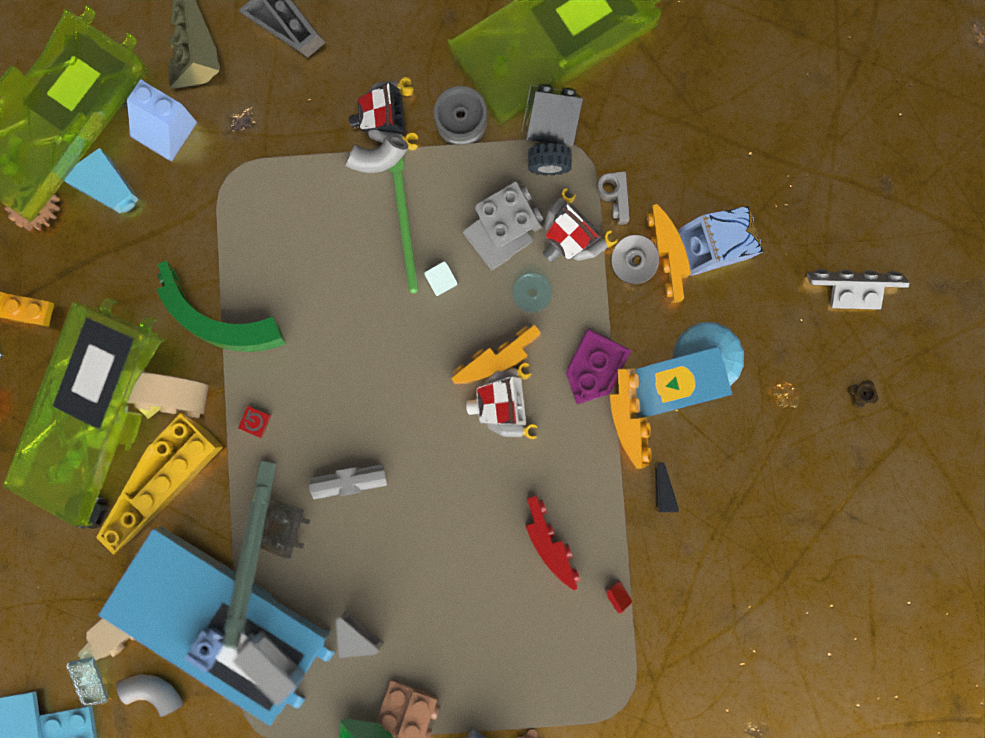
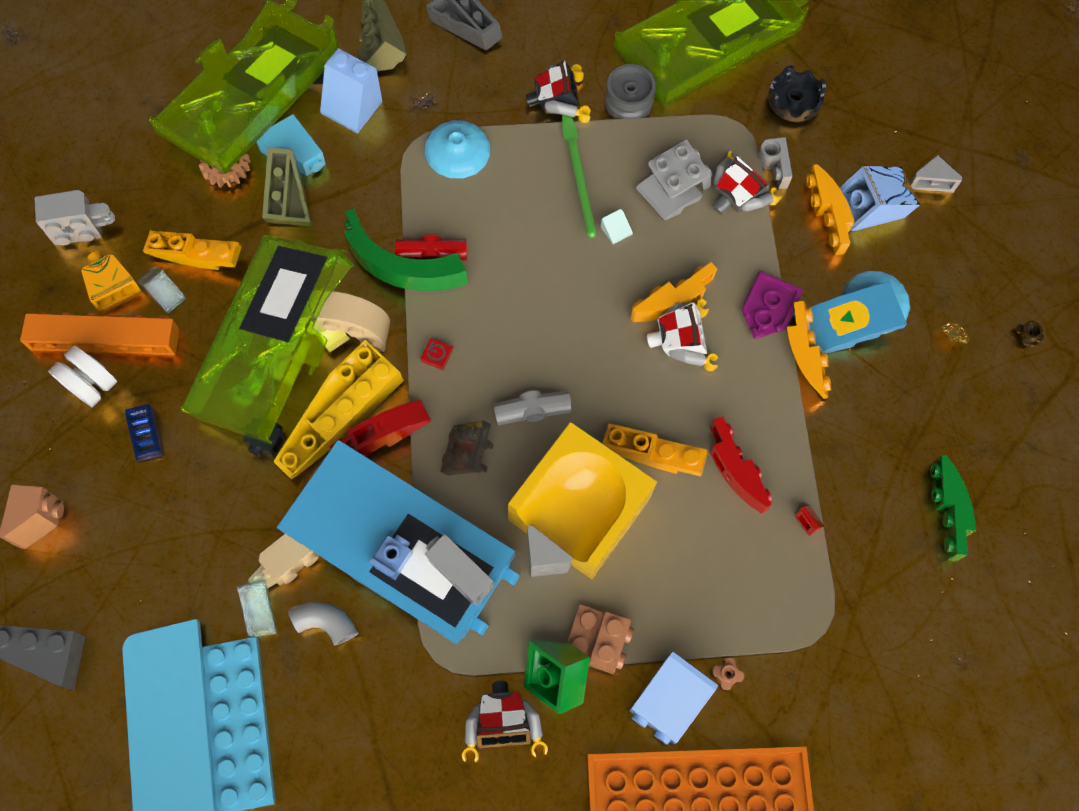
camera: 10 degrees left, 15 degrees down
sand green piece [224,461,276,649] -> none
light grey cylinder [345,134,408,173] -> none
clear light blue piece [513,273,552,313] -> none
piece [522,84,583,146] -> none
black wheel [528,143,572,176] -> none
light grey dish [612,235,659,284] -> none
black slope [655,462,679,513] -> none
bracket [806,269,910,309] -> none
none -> olive wedge [262,147,313,227]
none -> red slope [330,400,432,456]
none -> red piece [395,234,467,261]
none -> medium azure hat [424,120,490,178]
none -> yellow piece [508,422,657,580]
none -> light orange slope [602,424,708,476]
none -> black plate [768,65,826,122]
none -> light grey slope [910,155,962,192]
none -> green slope [930,455,976,561]

